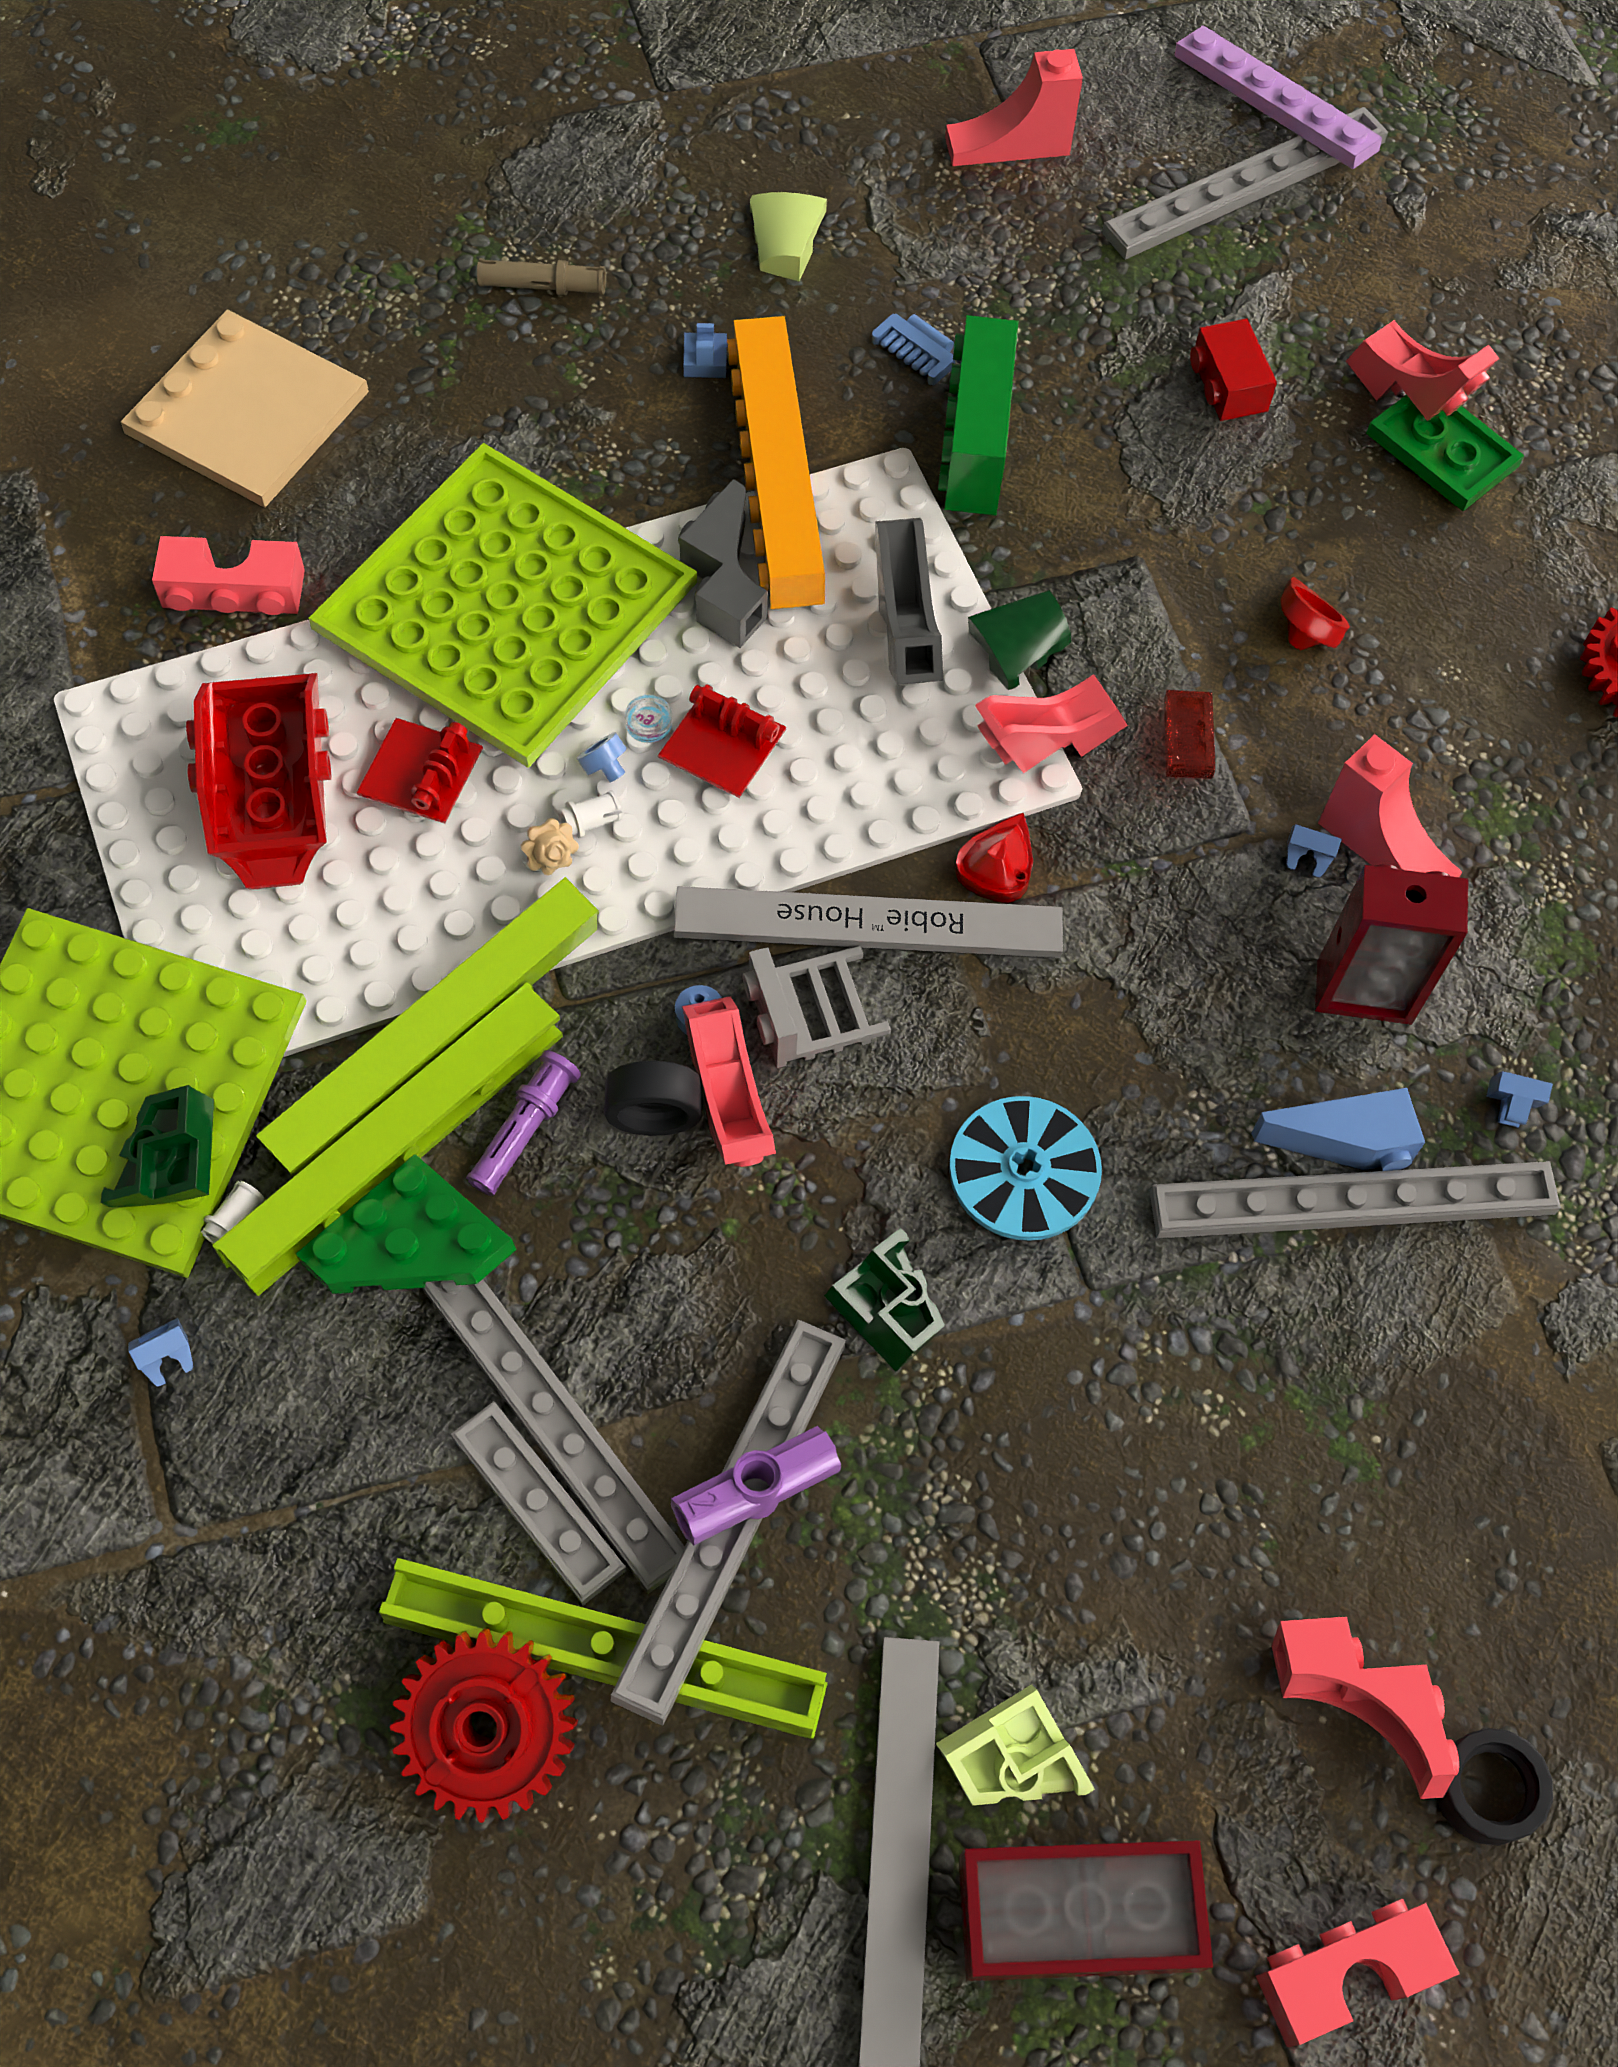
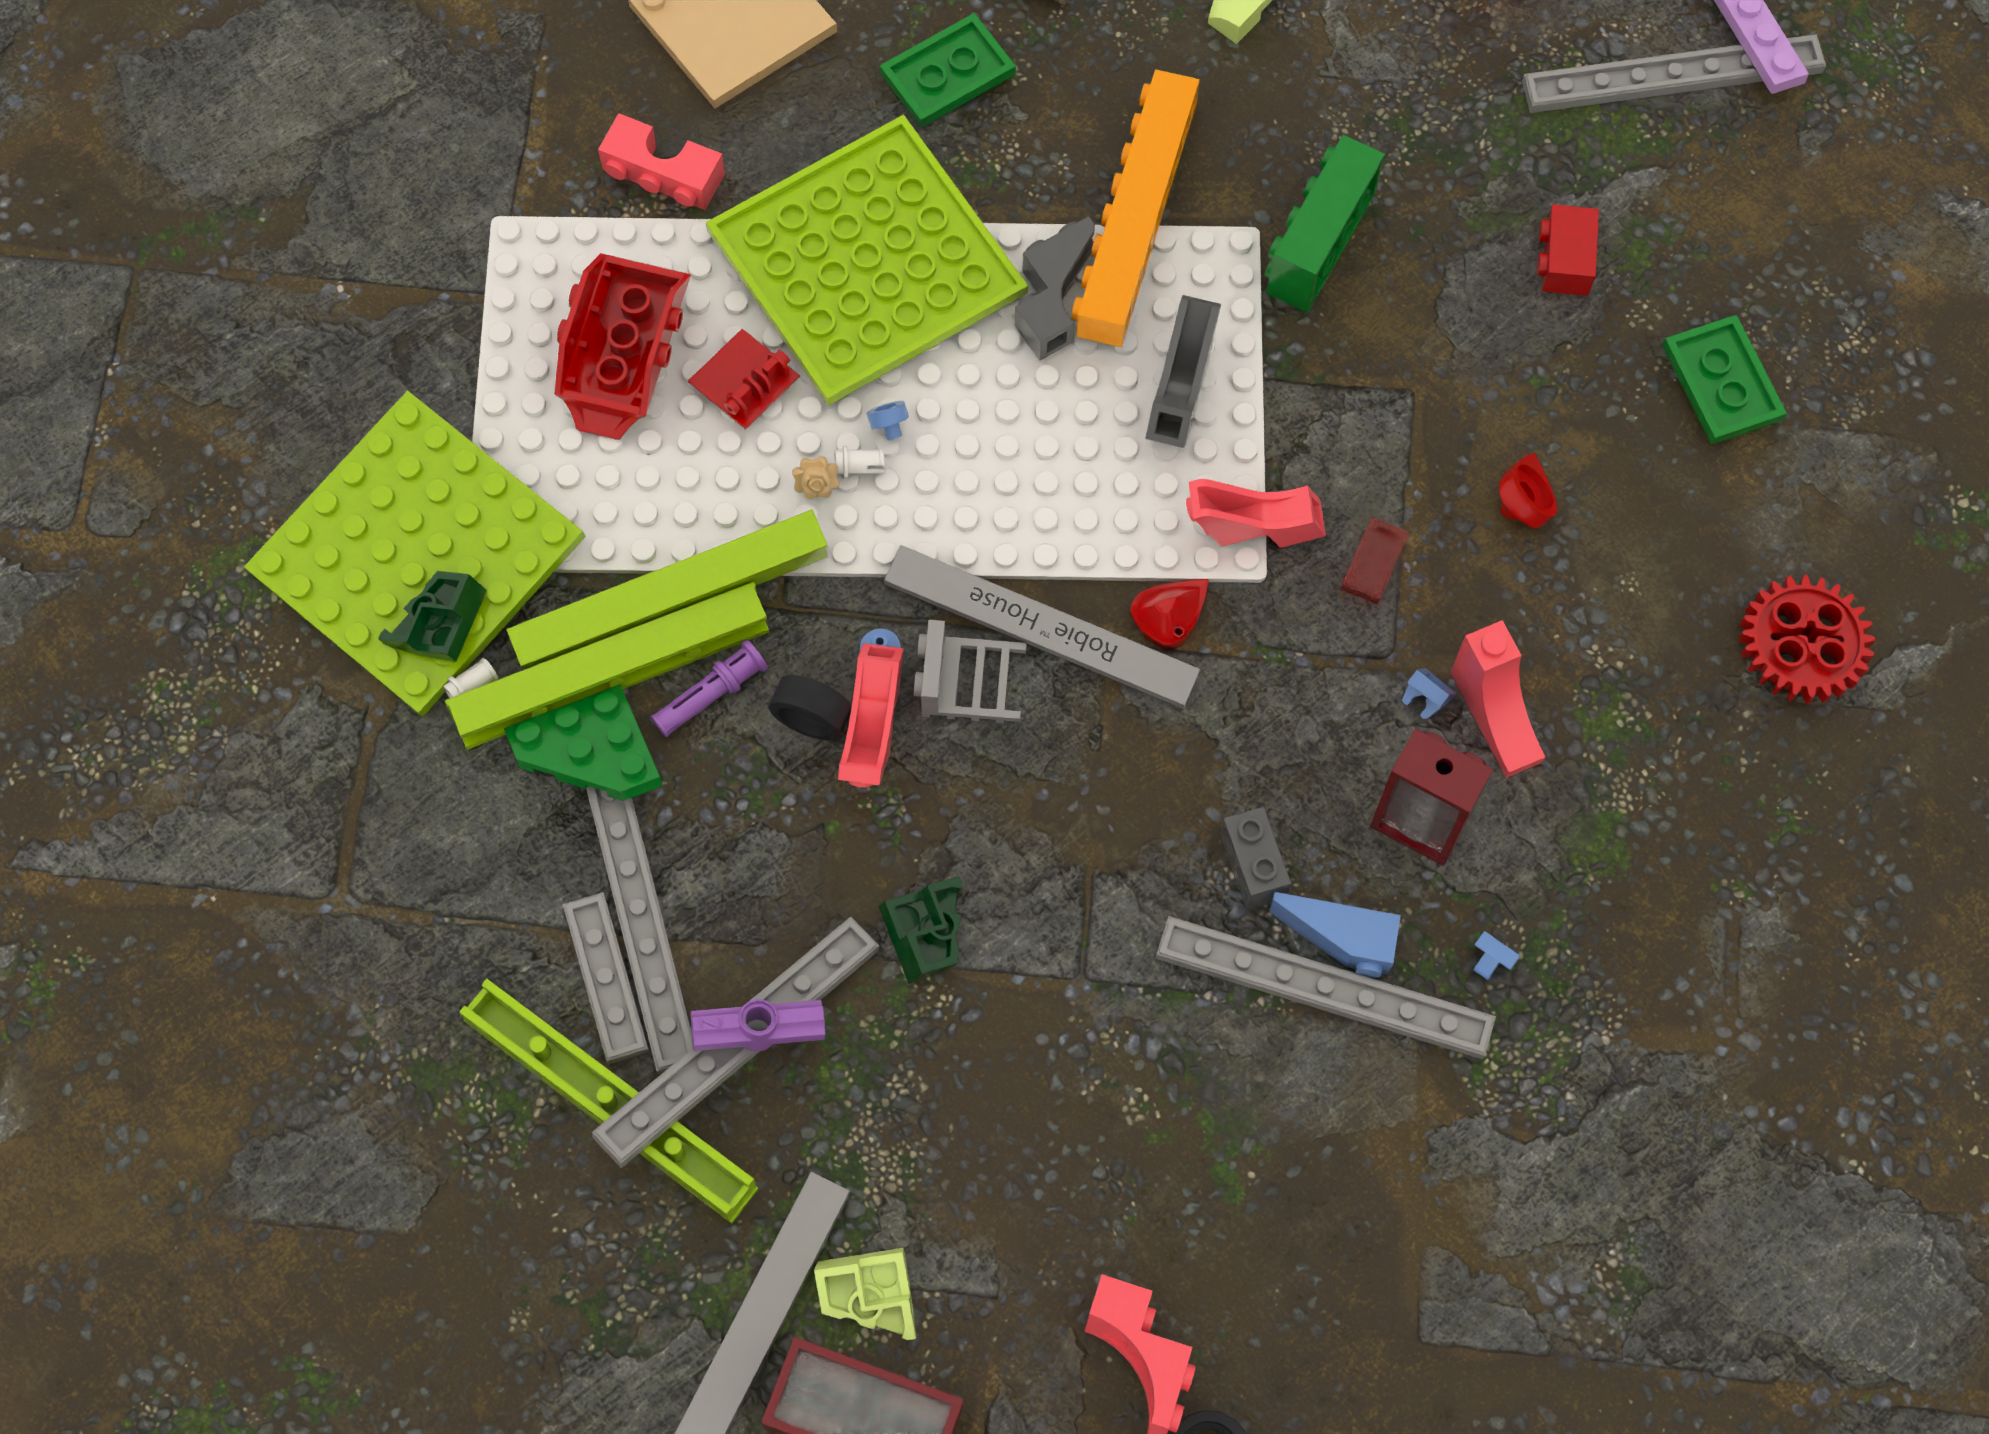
camera: 25 degrees right, 5 degrees up
medium blue tile [128,1318,193,1386] -> none
red gear [390,1628,578,1823] -> none
clear tile [625,695,672,743] -> none
red hinge [658,684,786,798] -> none
medium blue tile [683,323,727,378] -> none
medium blue piece [872,314,955,385] -> none
medium azure piece [949,1096,1102,1241] -> none
dark green slope [968,590,1071,690] -> none
coral arch [1346,320,1499,421] -> none
none -> green plate [880,13,1016,128]
none -> dark grey brick [1220,807,1291,910]

